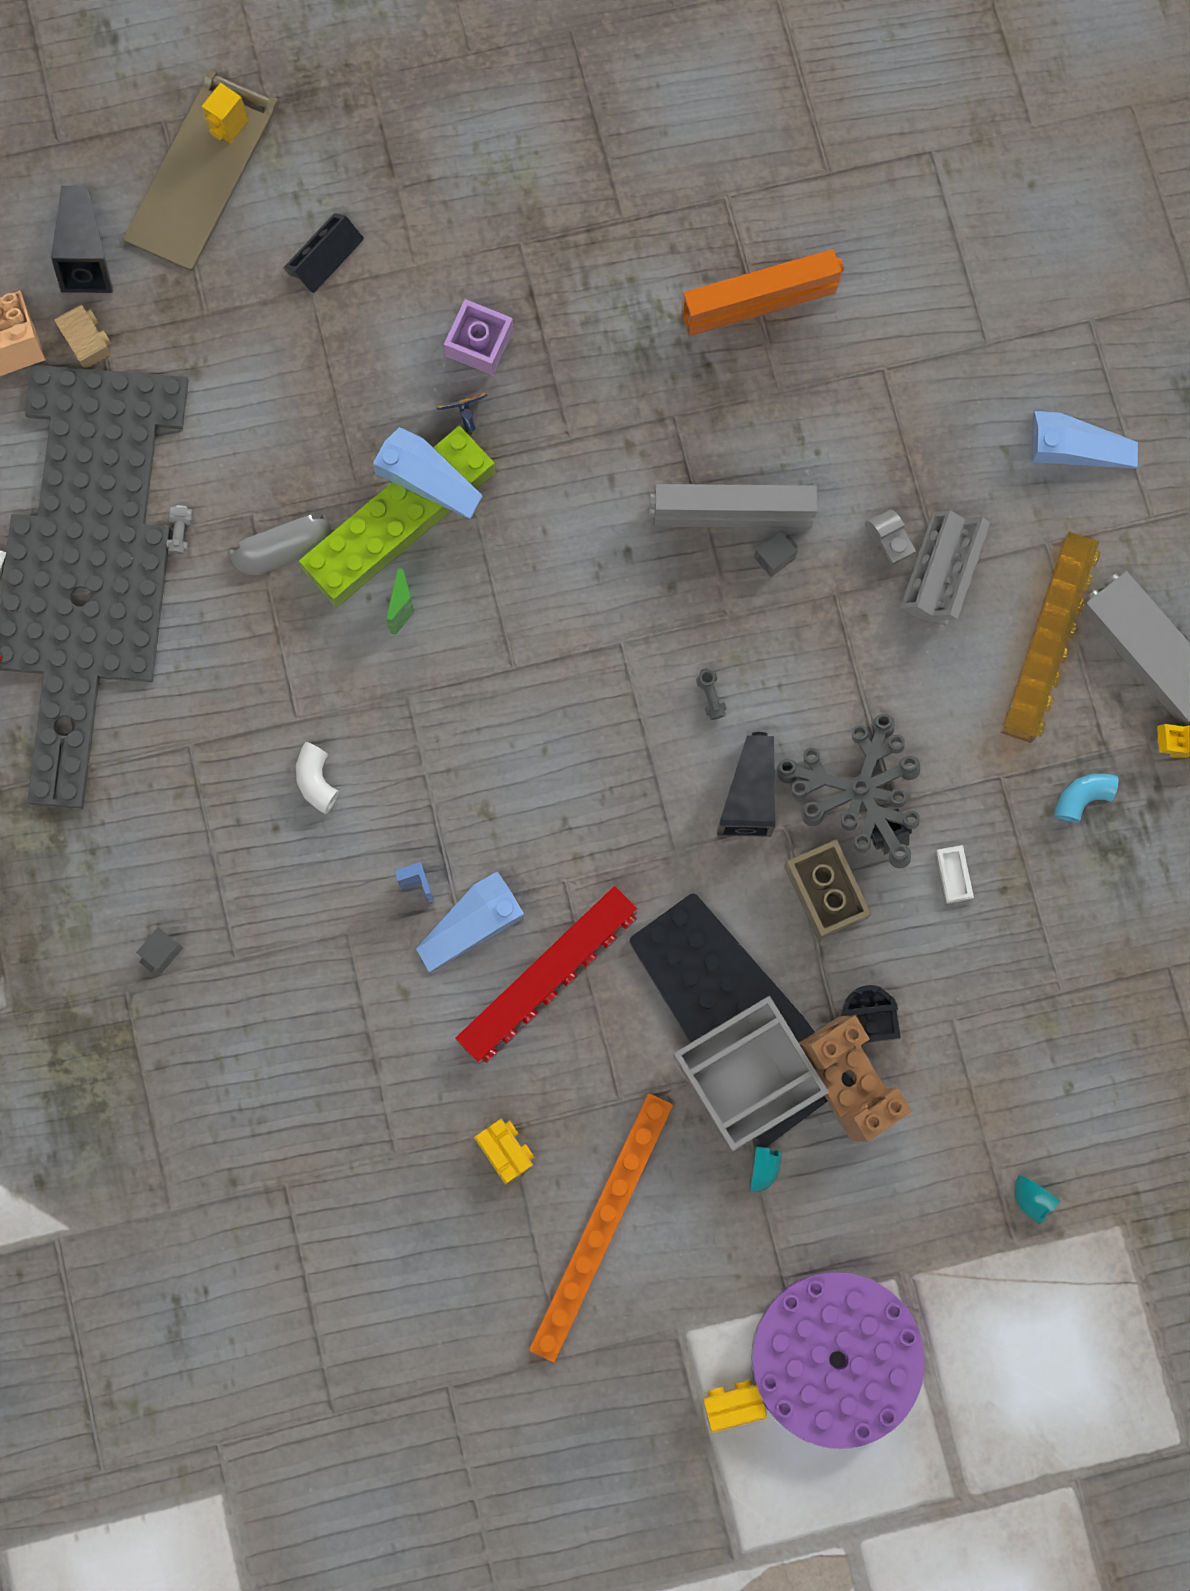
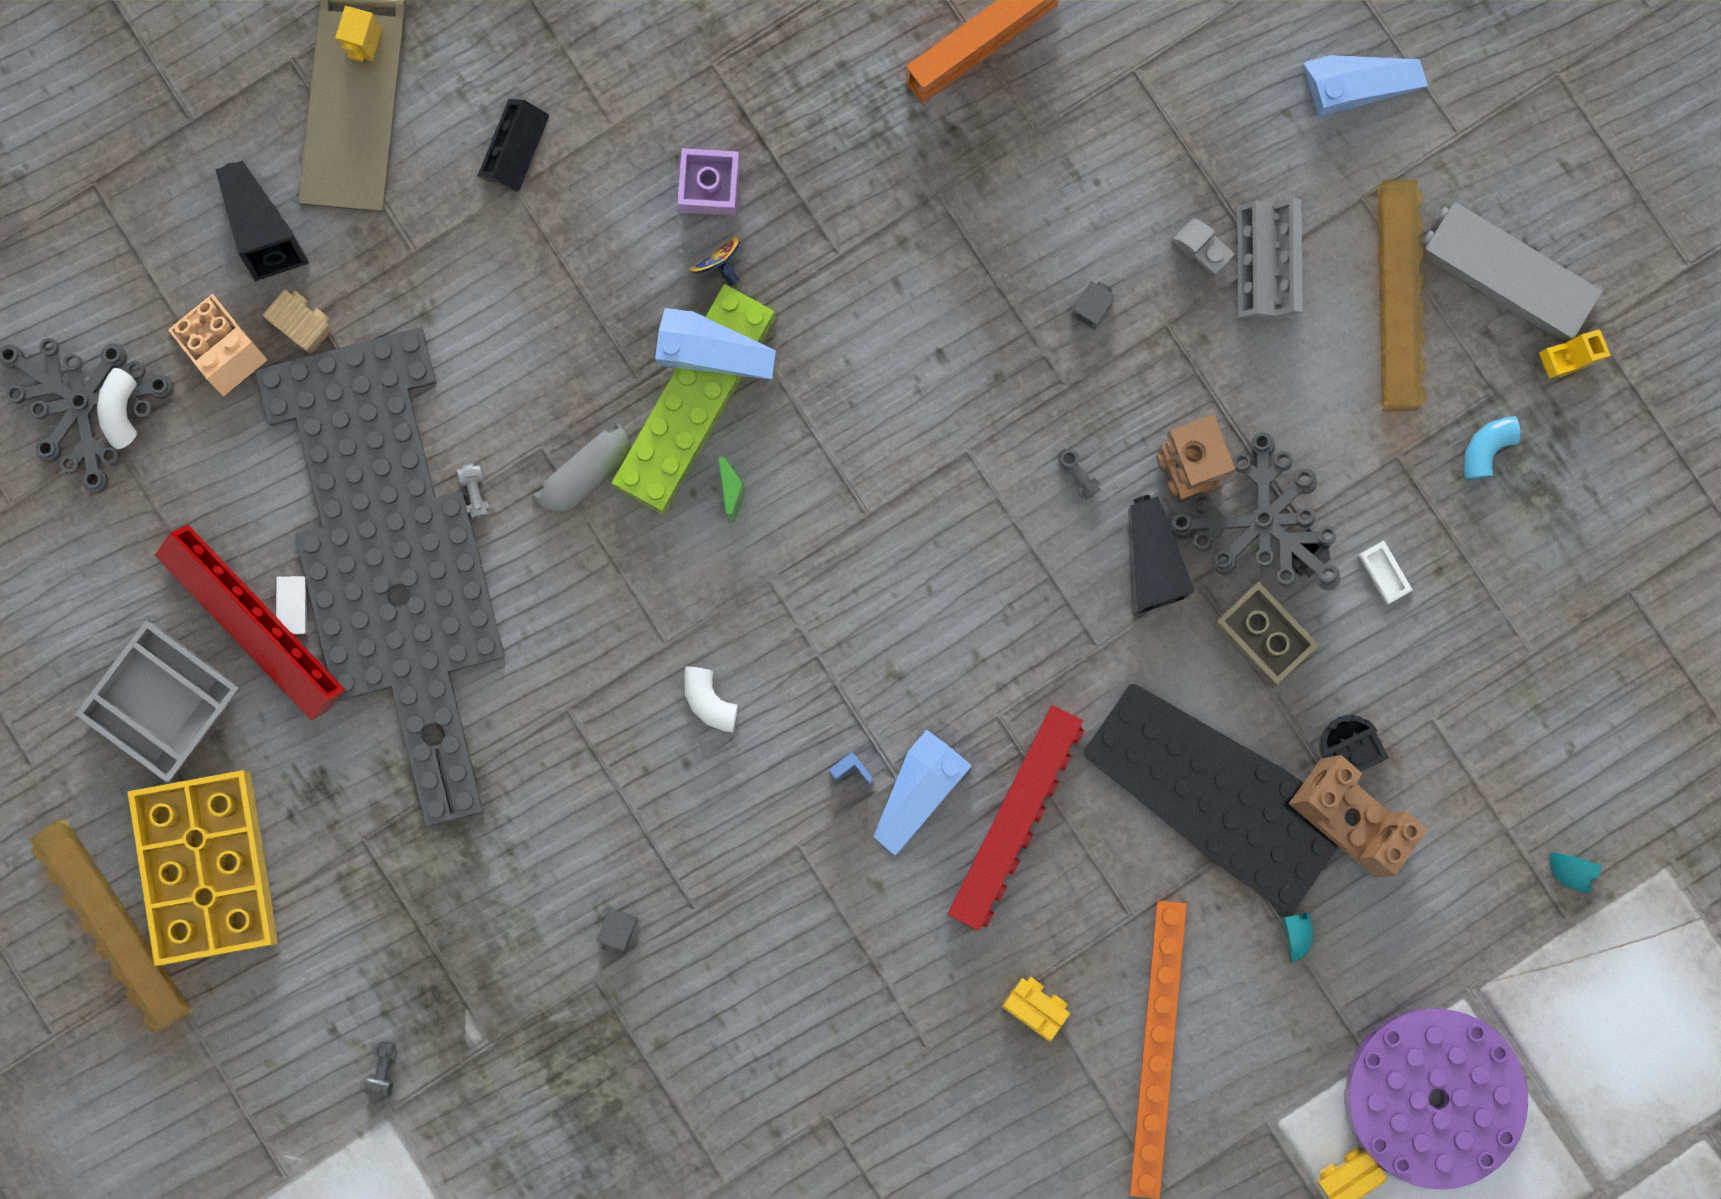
camera: 15 degrees left, 5 degrees up
light grey brick [649,484,817,528] -> none
light grey slope [672,996,829,1153] -> none
none -> medium nougat plate [1156,414,1235,503]

